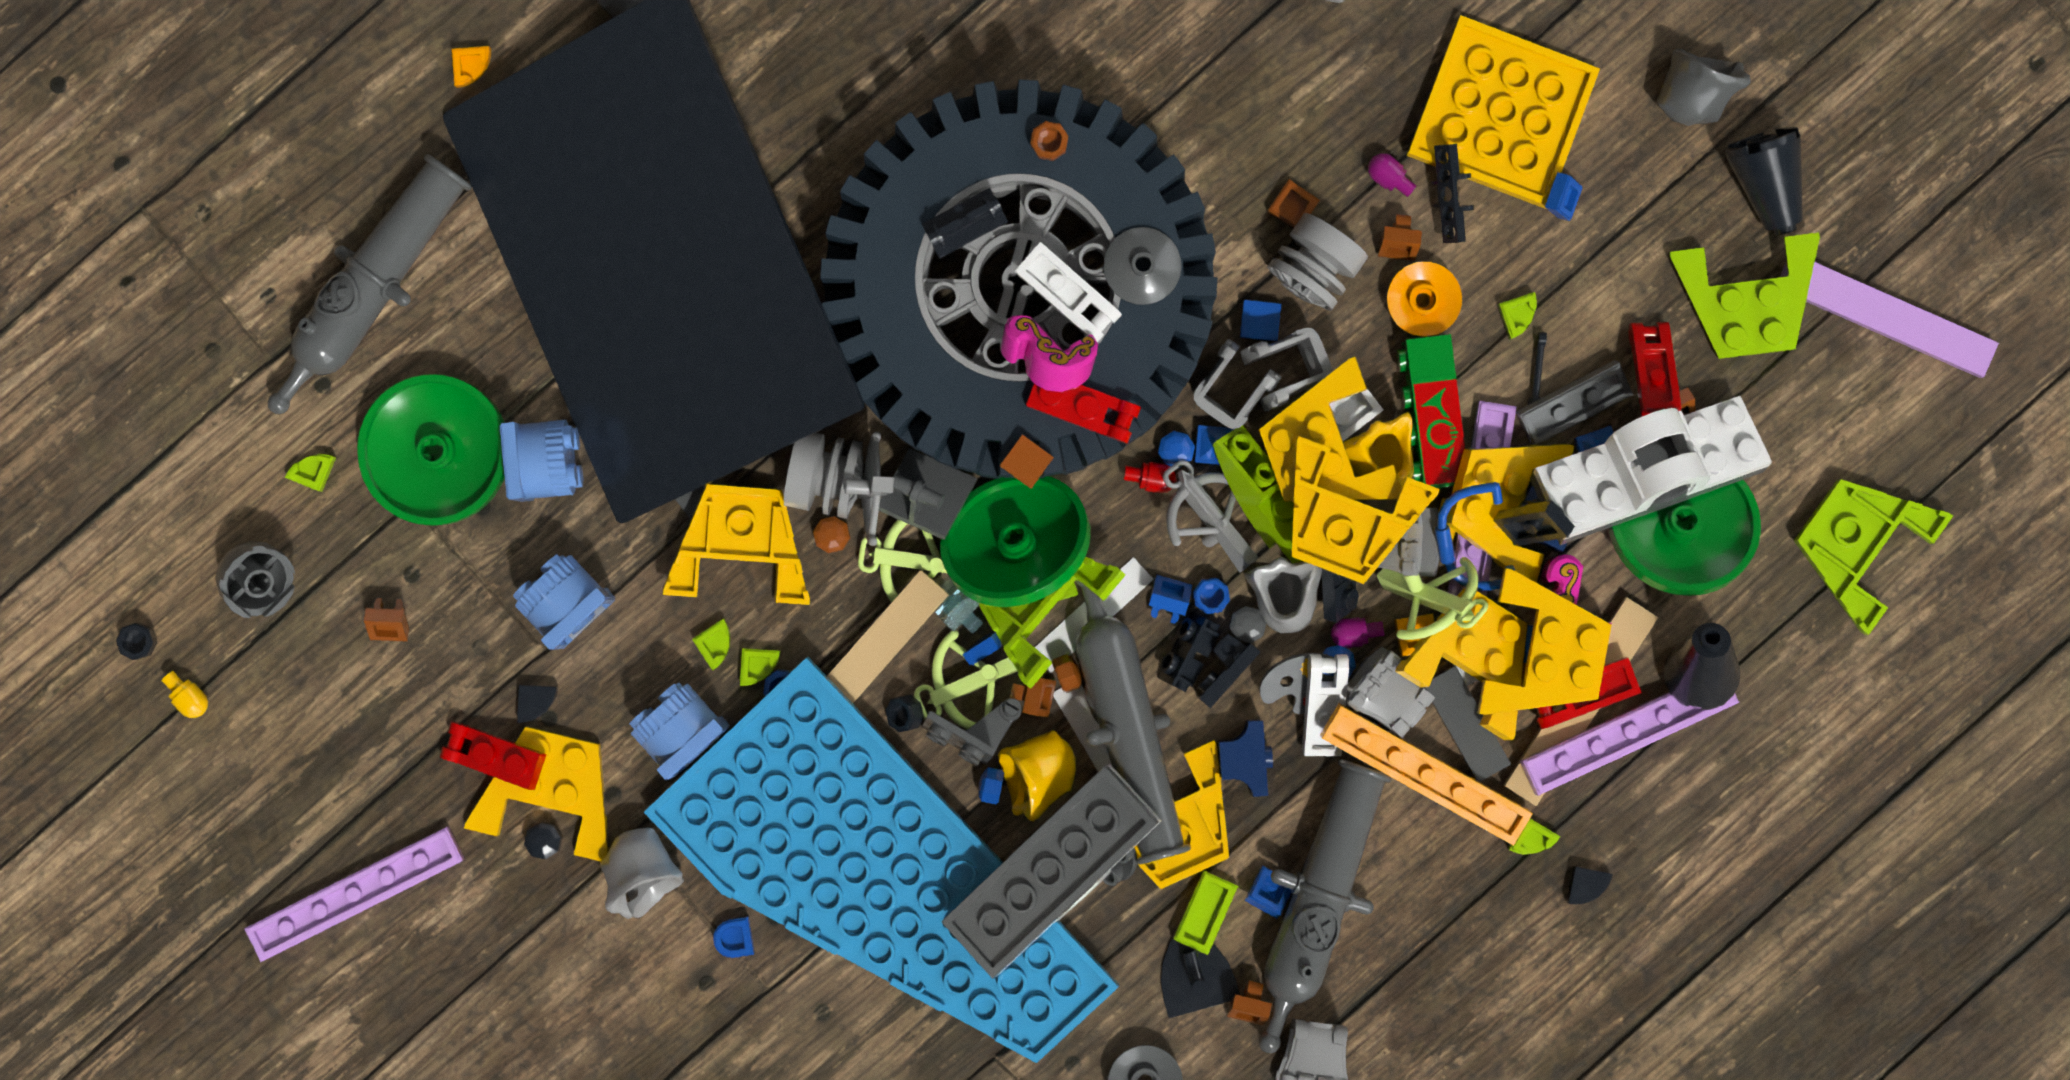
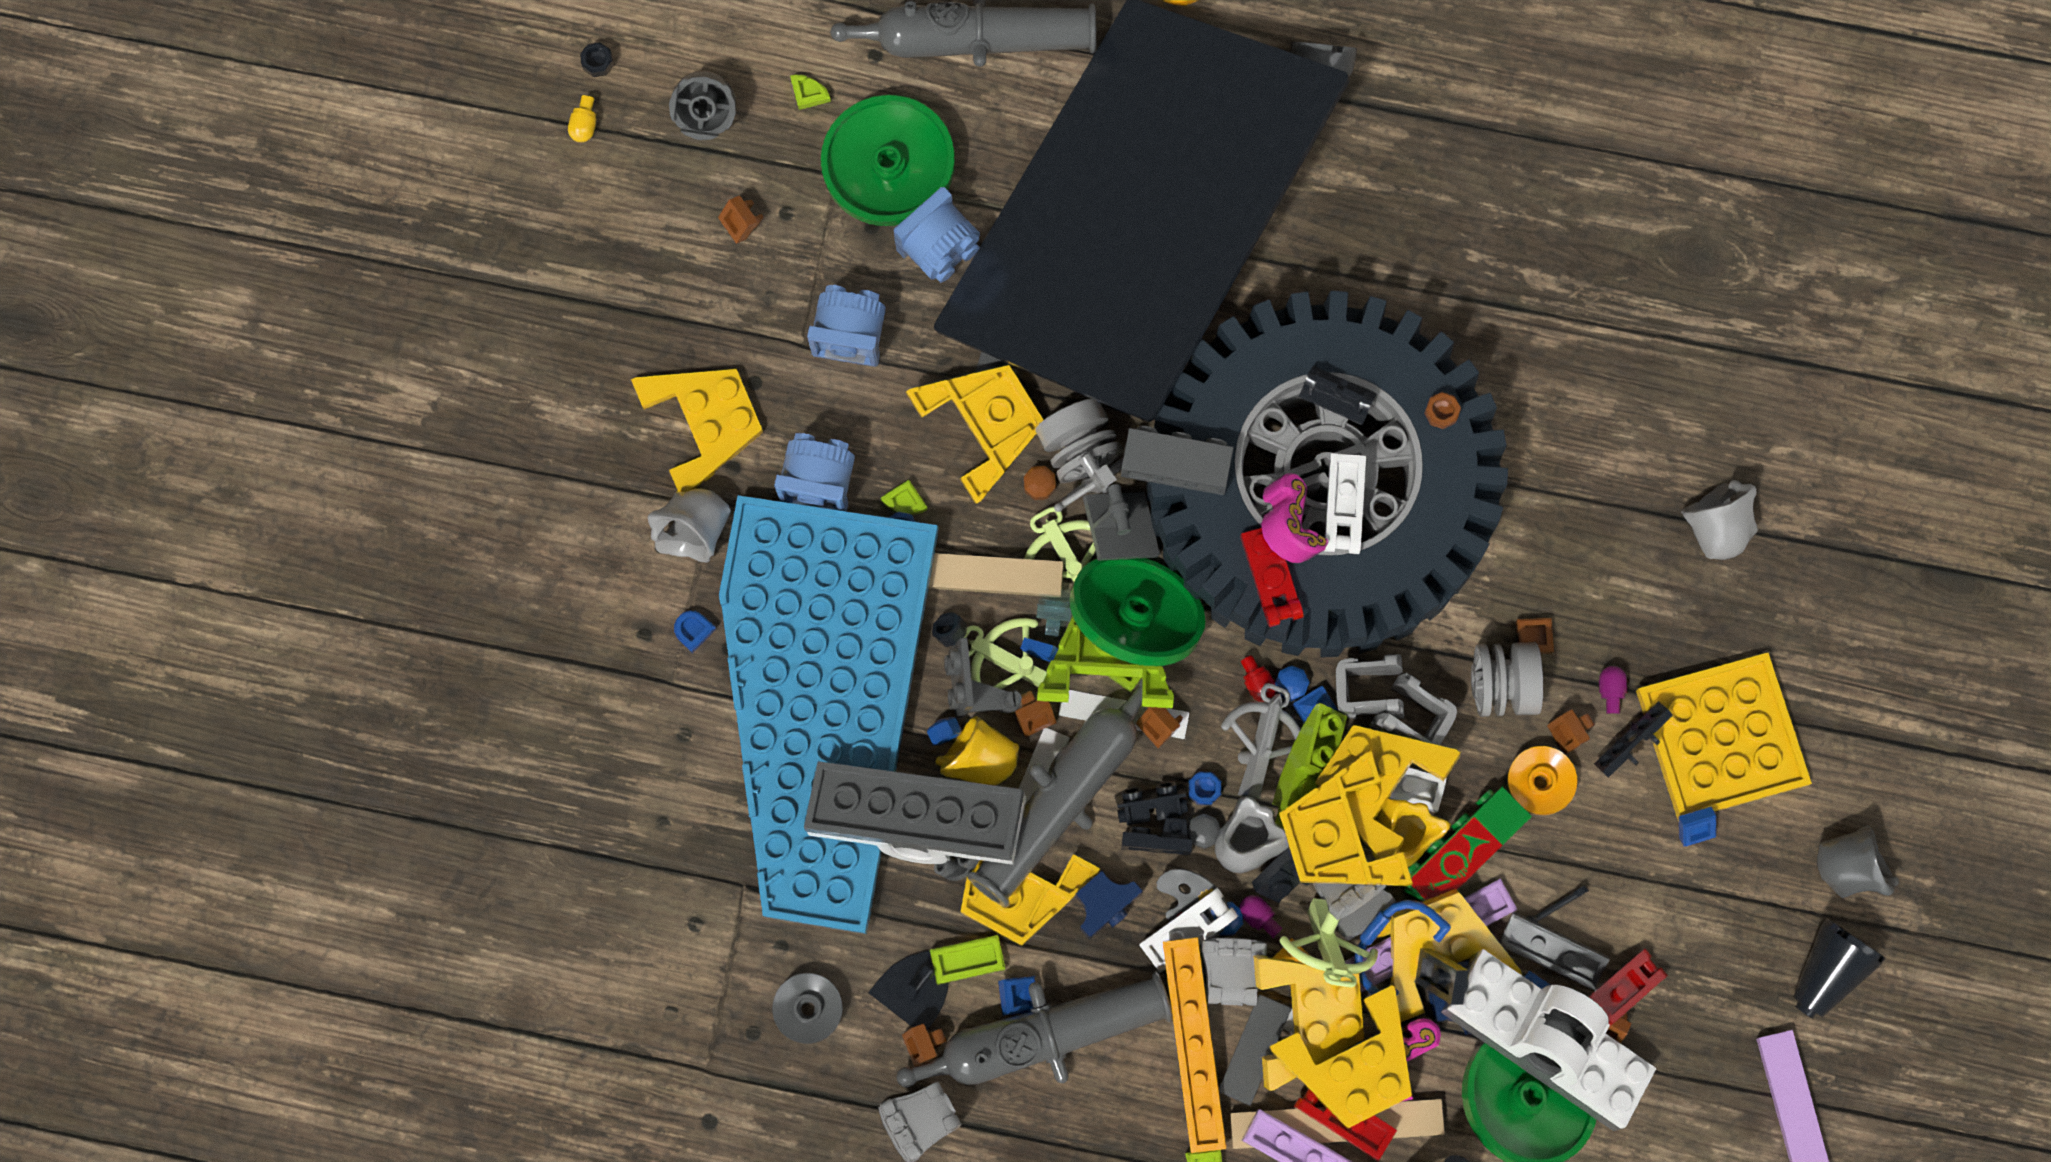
camera: 55 degrees right, 10 degrees down
lavender tile [244,826,465,962] -> none
red plate [439,721,547,790] -> none
black tile [517,685,558,723] -> none
black tile [524,821,563,859] -> none
lime tile [692,619,731,671] -> none
dark orange tile [1000,434,1054,489] -> none
dark orange tile [1052,654,1082,693] -> none
dark grey dish [1104,227,1181,305] -> none
blue tile [1149,575,1192,624] -> none
blue tile [1240,300,1281,342] -> none
lime tile [1498,292,1537,340] -> none
lime wing [1669,232,1820,359] -> none
none -> dark grey brick [1121,426,1233,495]
none -> dark orange tile [1135,707,1183,748]

